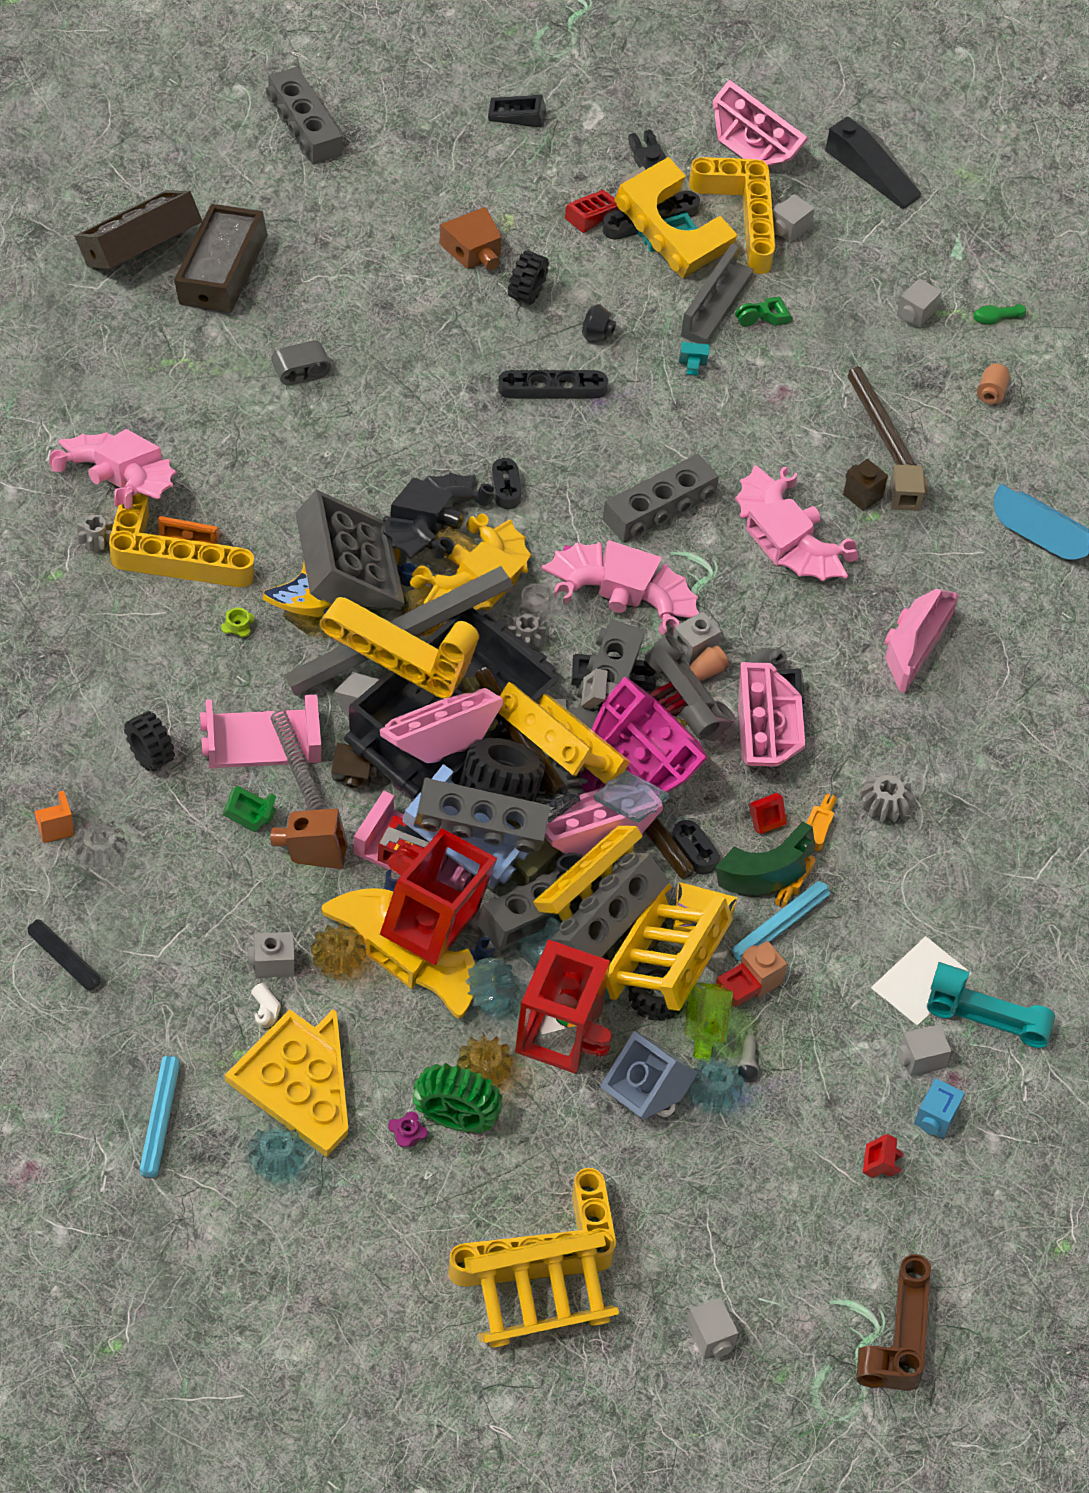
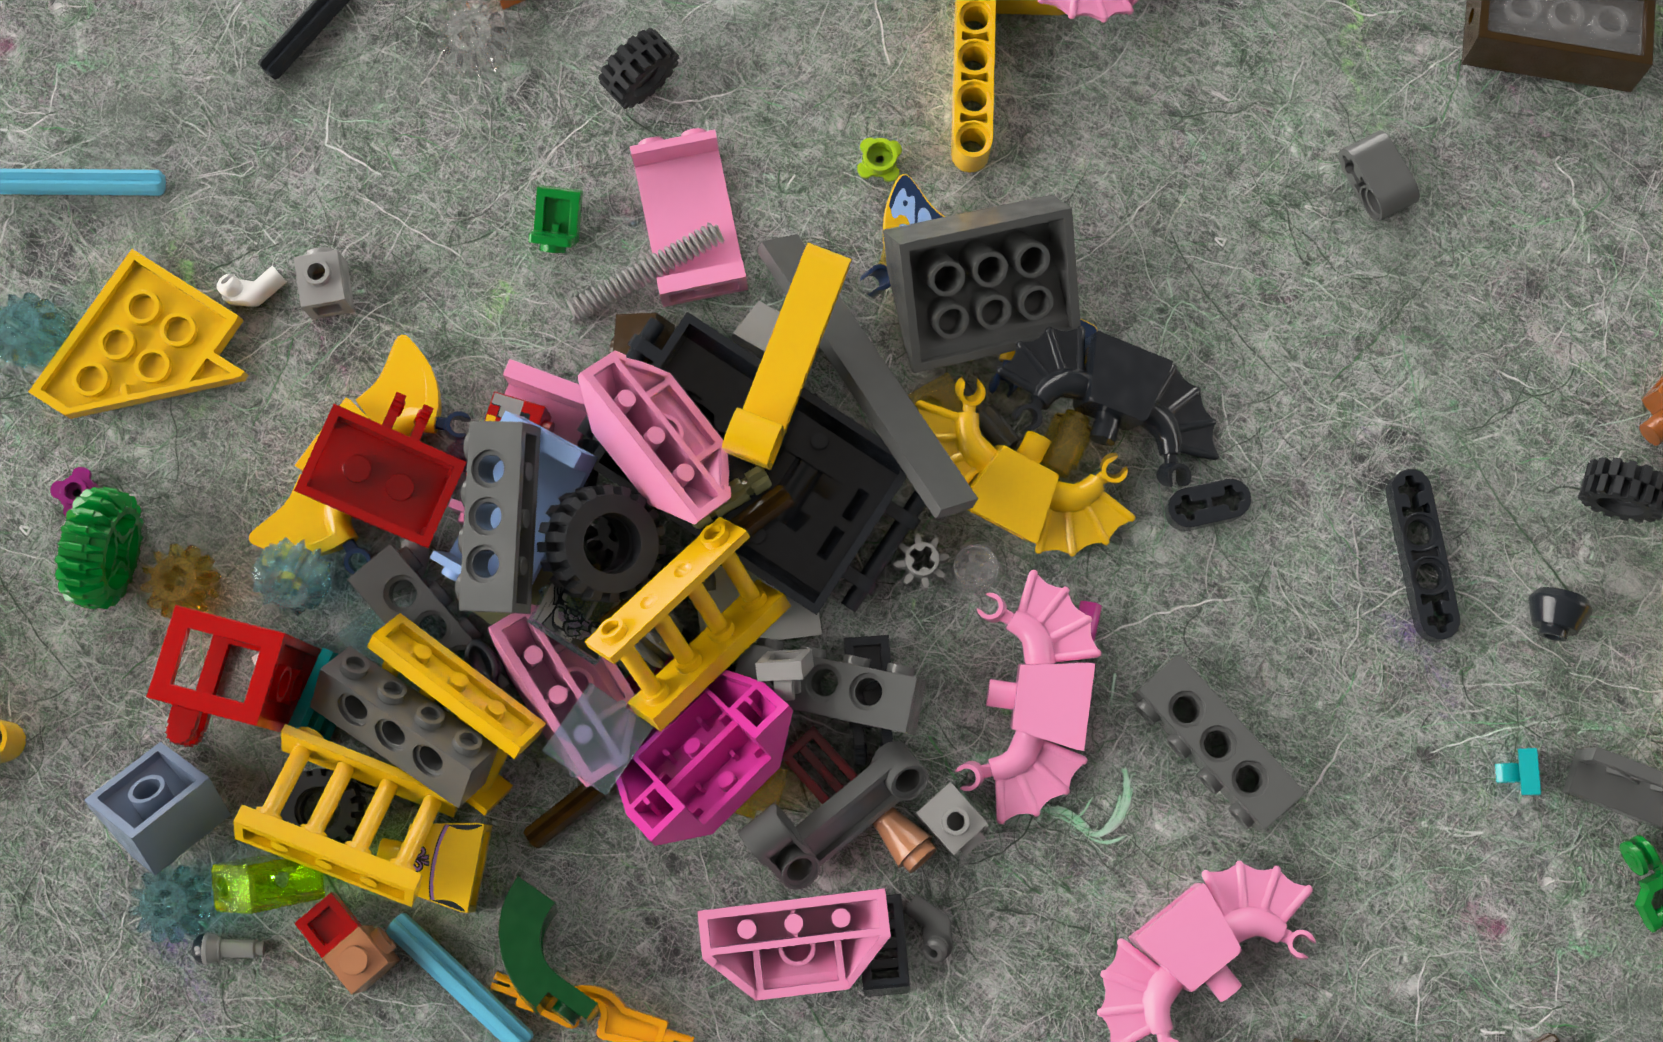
camera: 90 degrees right, 25 degrees up
orange slope [158,516,221,544] -> none
dark orange torso [270,809,348,869] -> none
clear yellow gear [311,923,366,980] -> none
black beam [672,820,718,875] -> none
red tile [749,793,787,834] -> none

